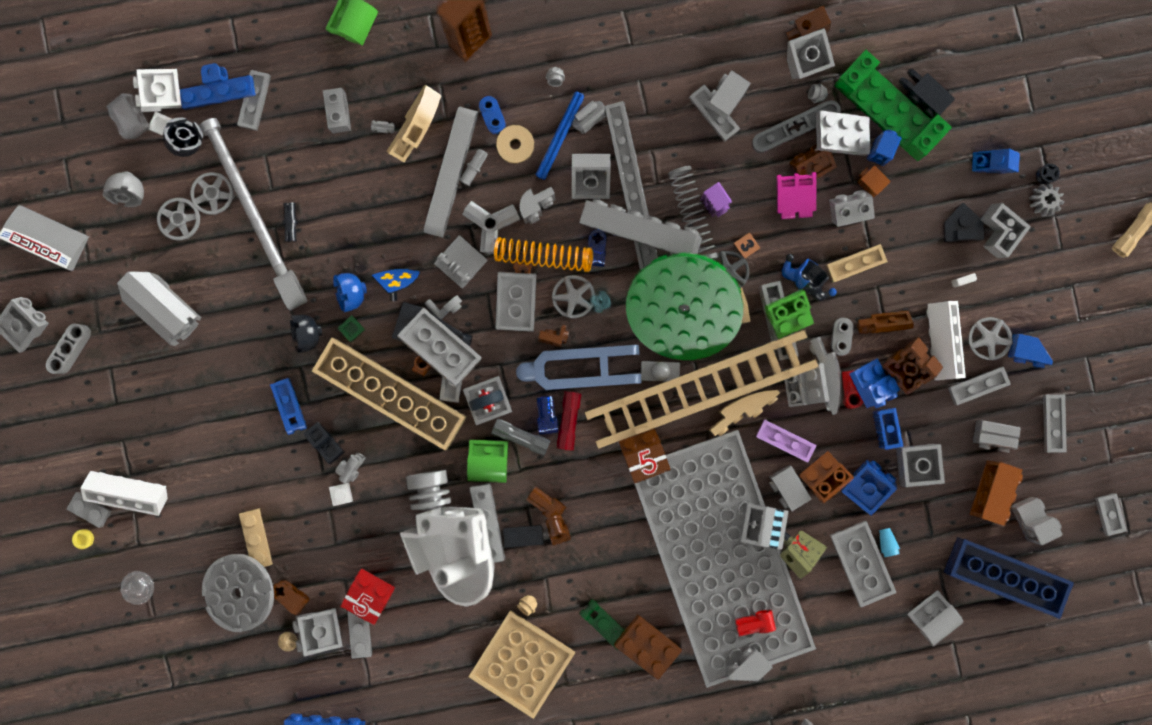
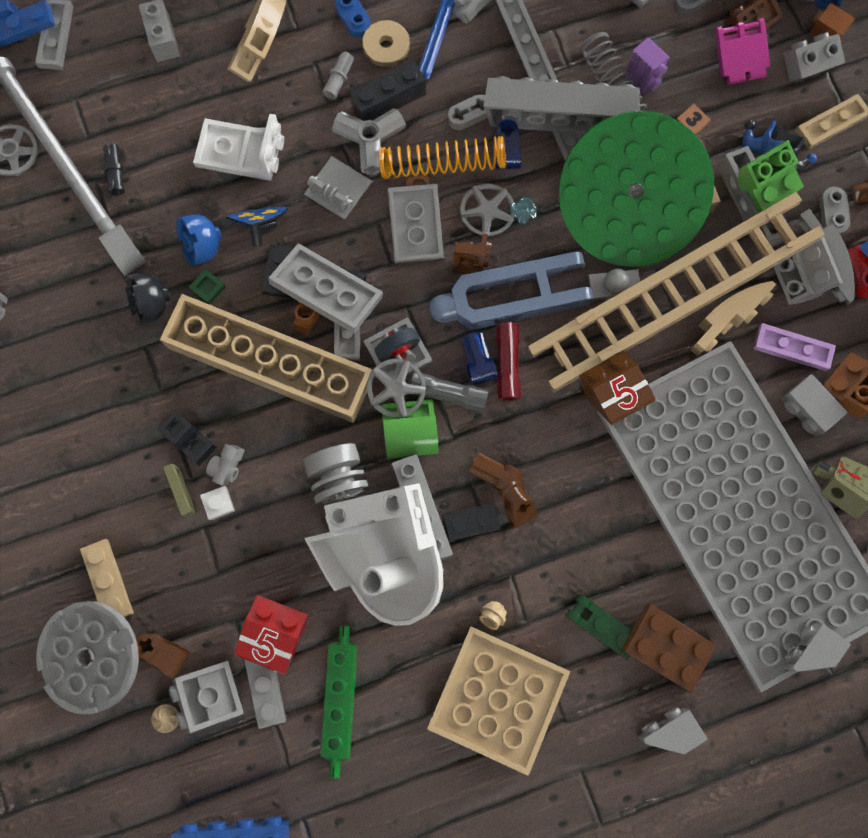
camera: 15 degrees left, 10 degrees down
blue plate [270,378,307,435] -> none
light grey piece [371,120,395,134] -> none
light grey beam [424,107,478,238] -> none
light grey plate [424,295,462,319] -> none
light grey brick [520,187,556,225] -> none
light grey slope [572,154,611,199] -> none
red piece [735,610,776,636] -> none
light grey slope [741,503,789,550] -> none
none -> olive tile [163,463,196,518]
none -> white bracket [193,114,284,181]
none -> green plate [321,625,358,778]
none -> black brick [350,60,426,121]
none -> light grey wheel [367,359,426,417]
none -> light grey beam [448,95,487,130]
none -> light grey slope [637,707,708,754]

